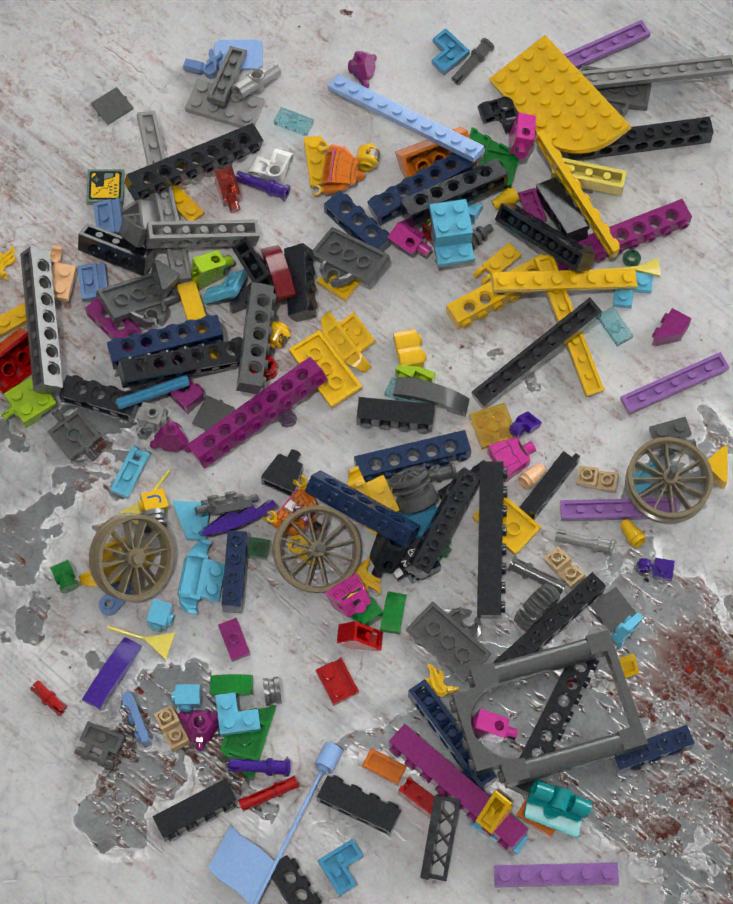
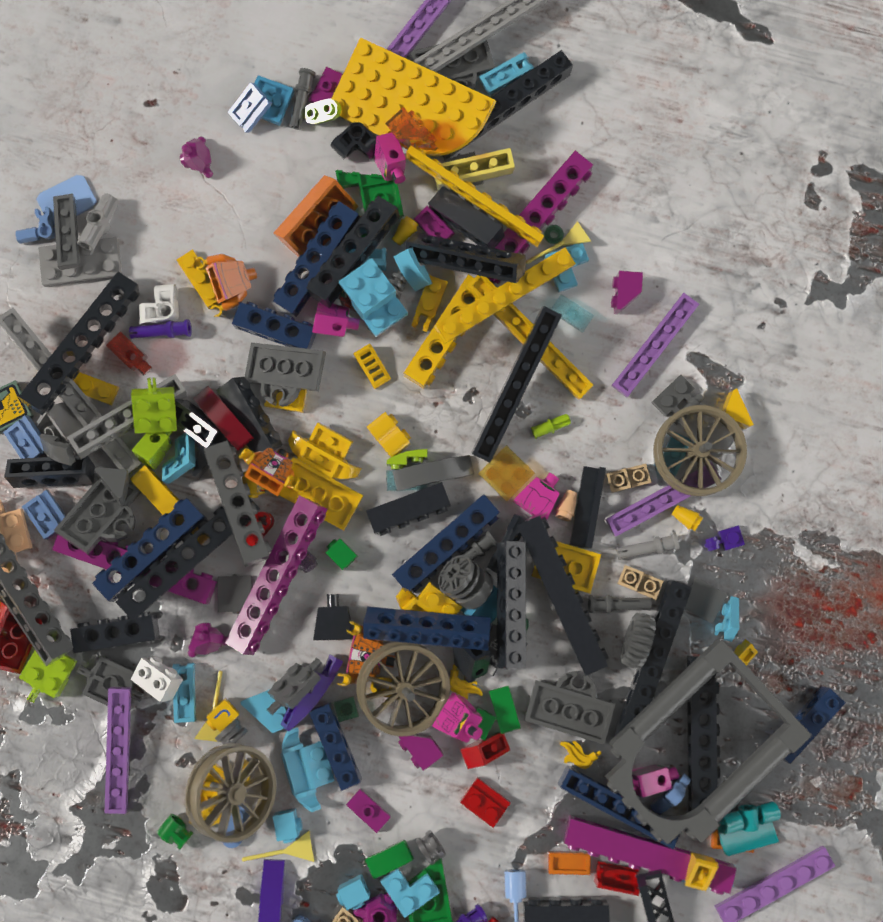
camera: 25 degrees left, 15 degrees up
dark azure axle [116,375,190,409] -> none
light grey brick [137,402,168,432] -> none
clear light blue plate [274,107,314,137] -> none
light blue plate [328,74,485,162] -> none
yellow head [355,143,380,171] -> none
dark purple plate [509,411,542,437] -> none
none -> medium lavender plate [105,687,131,814]
none -> lime plate [131,377,177,434]
none -> white brick [131,656,183,702]
none -> plate [228,83,273,133]
none -> torso [239,448,300,496]
none -> plate [304,99,341,125]
none -> magenta plate [309,66,343,103]
none -> green brick [326,539,358,570]
none -> yellow slope [353,344,391,389]
none -> clear orange slope [385,107,438,151]
none -> medium azure slope [393,248,432,291]
none -> magenta slope [398,734,444,771]
none -> medium azure plate [479,52,535,96]
none -> lime axle [531,414,571,439]
none -> medium blue bar [650,774,691,815]

